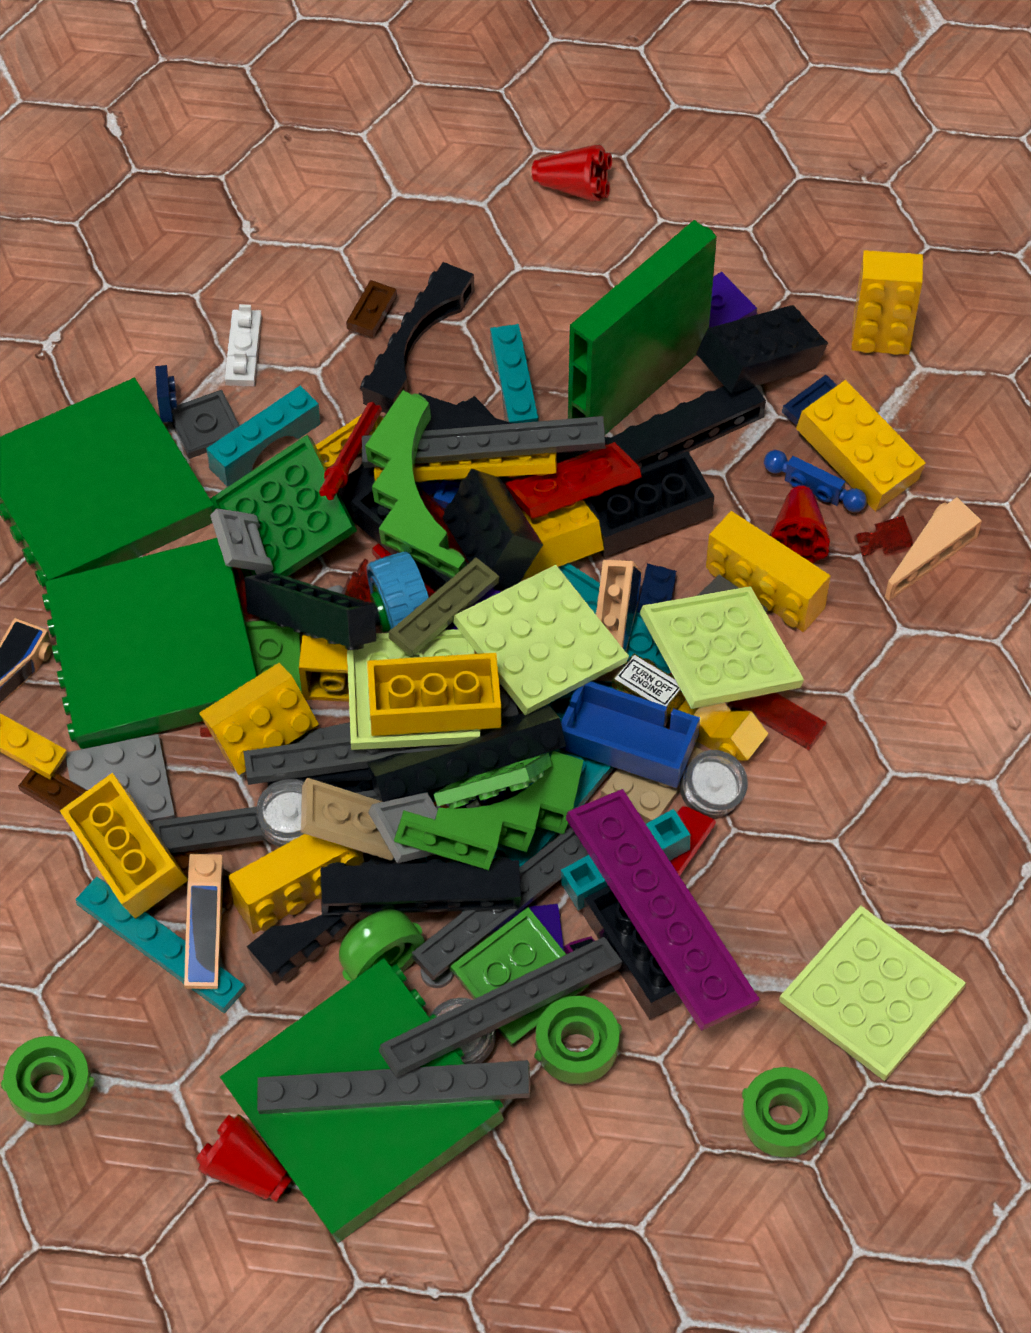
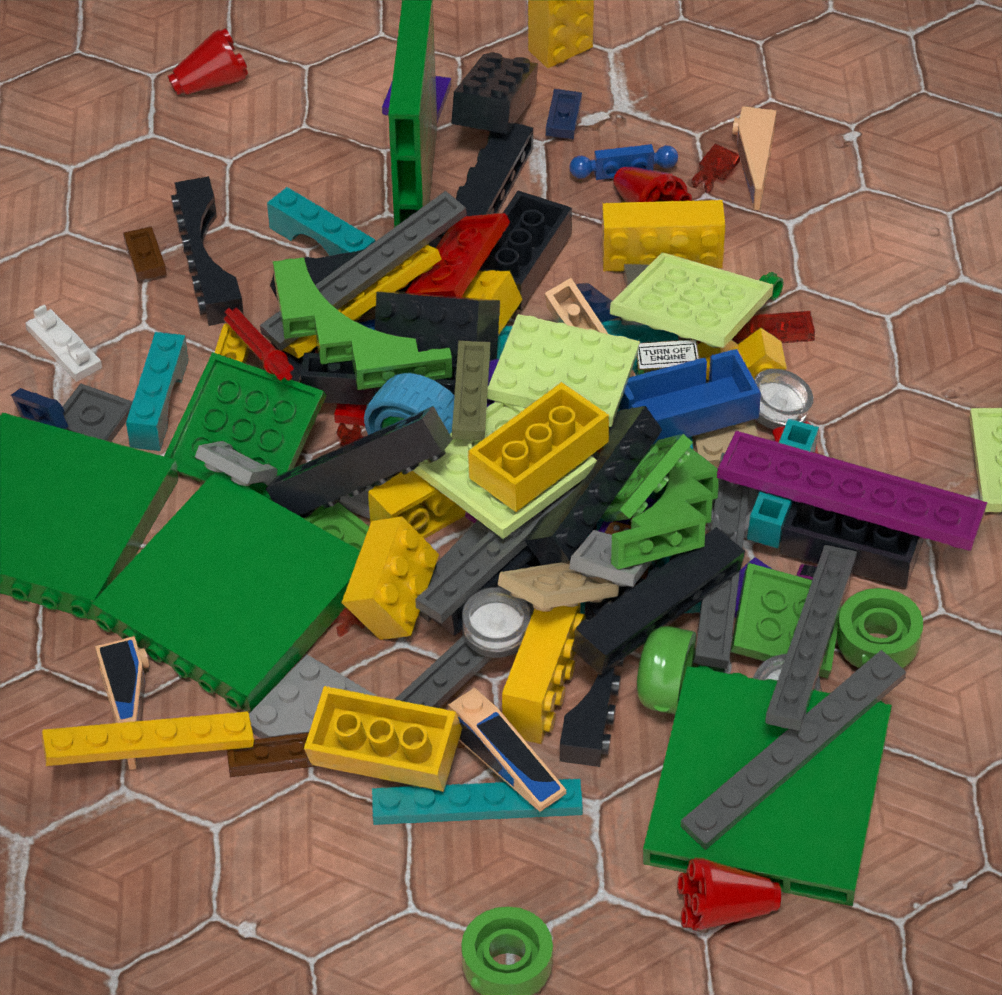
camera: 40 degrees left, 10 degrees down
yellow brick [796,380,926,512] -> none
none -> green plate [759,272,784,301]

